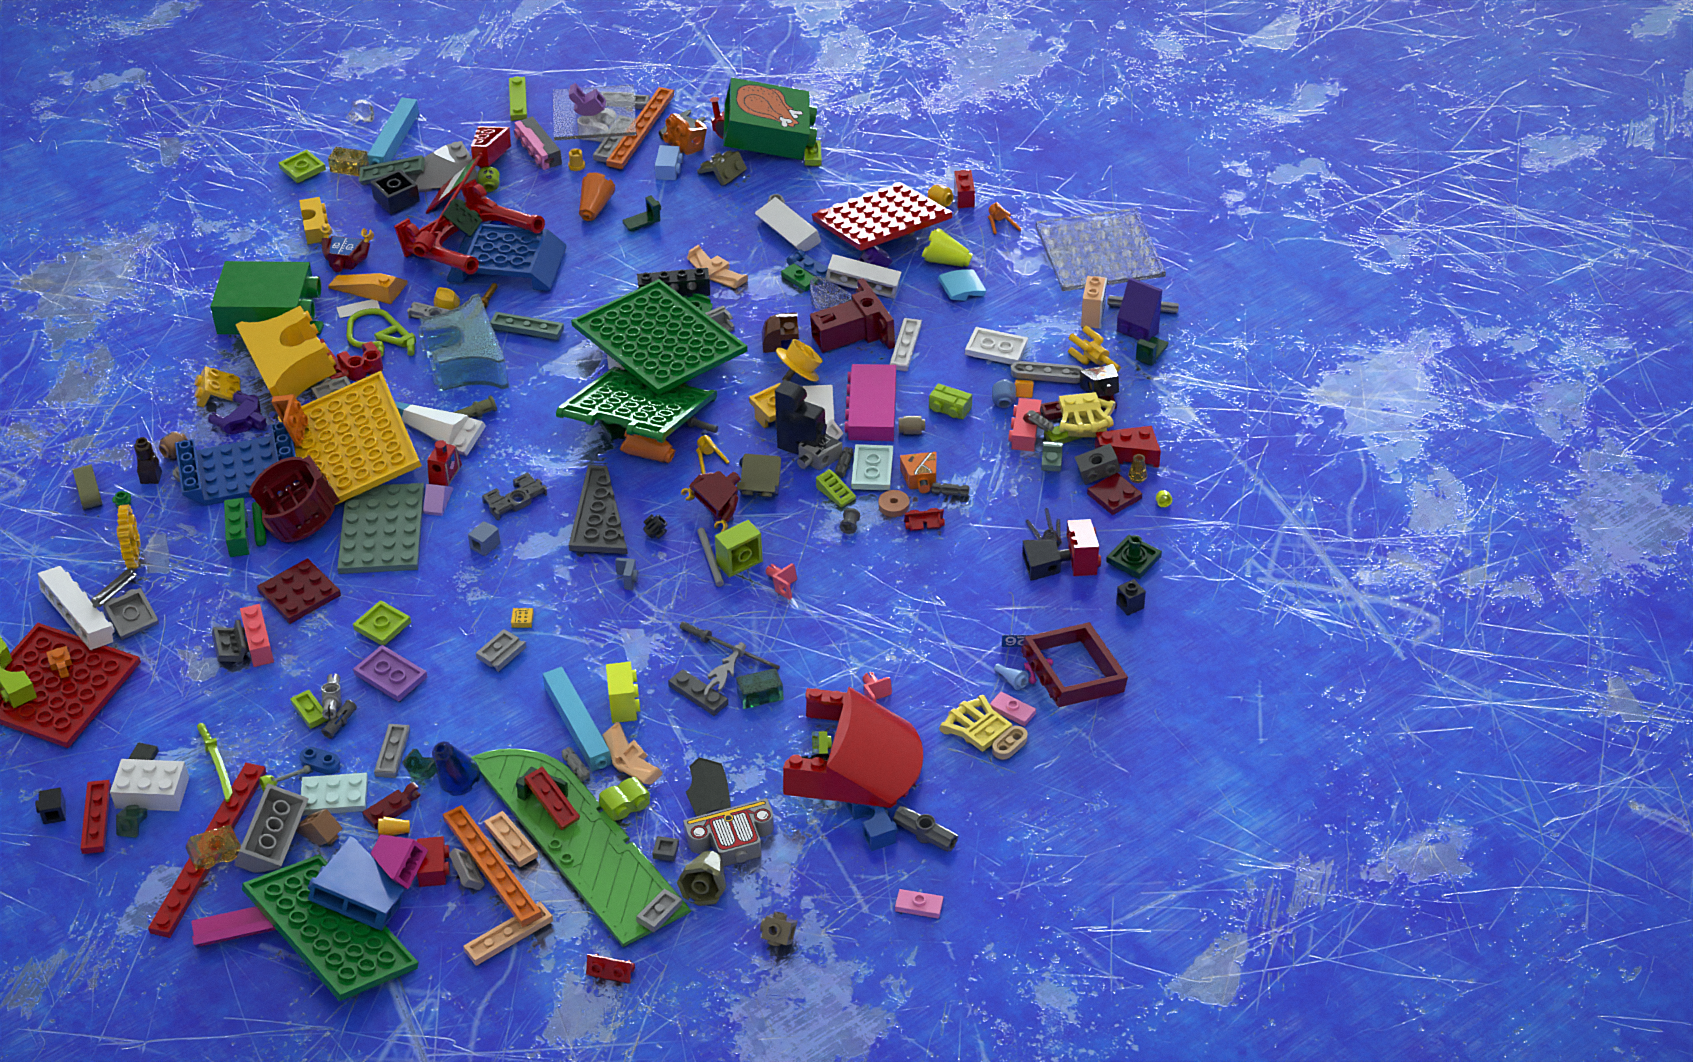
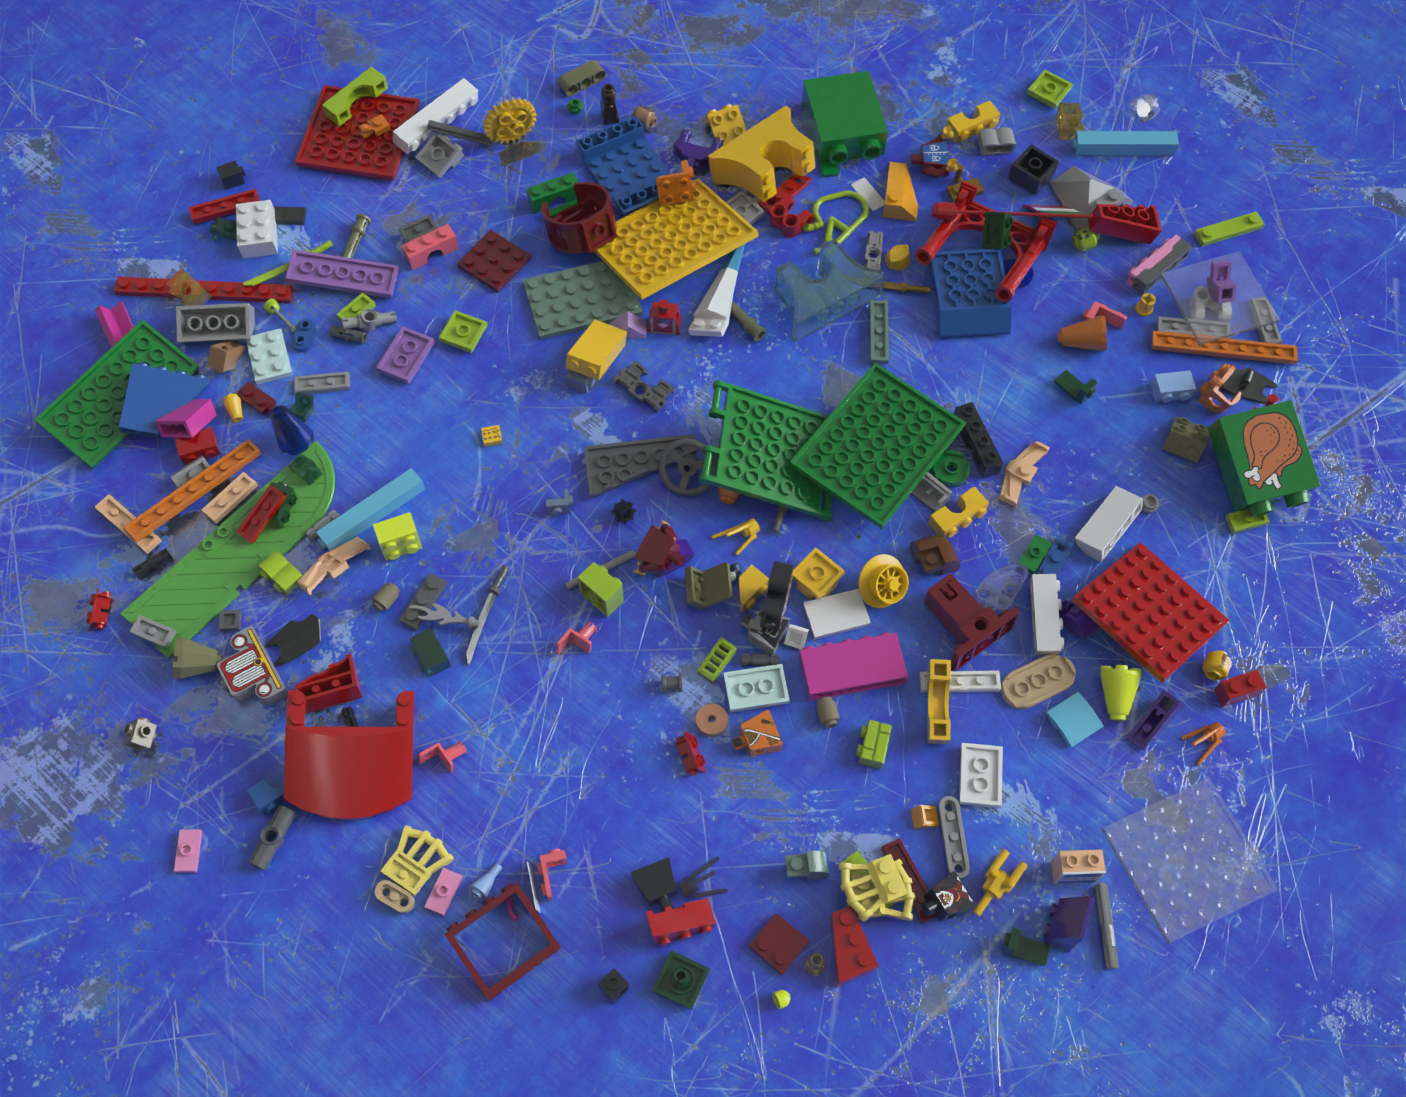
camera: 75 degrees right, 20 degrees up
sand green plate [359,155,425,185] -> none
light grey plate [476,629,526,672] -> none
lime plate [812,731,832,754] -> none
dark grey axle [931,482,970,496] -> none
medium blue head [992,379,1016,408] -> none
coral arch [1008,398,1042,452] -> none
light grey gear [1027,410,1054,432] -> none
dark grey brick [1075,443,1121,485] -> none
none -> black pin [132,547,173,579]
none -> medium lavender plate [285,249,399,299]
none -> clear green bracket [288,454,322,486]
none -> red wedge [294,653,363,714]
none -> olive pin [341,214,371,258]
none -> dark tan brick [371,582,400,612]
none -> coral bracket [537,849,567,901]
none -> yellow brick [566,320,627,381]
none -> dark grey piece [658,438,716,497]
none -> yellow slope [738,564,769,612]
none -> yellow arch [927,659,951,744]
none -> yellow arch [928,486,989,538]
none -> pearl gold plate [946,164,984,203]
none -> light grey brick [977,127,1016,156]
none -> tan tile [1001,654,1076,710]
none -> coral bracket [1082,301,1127,329]
none -> dark purple slope [1127,690,1184,751]

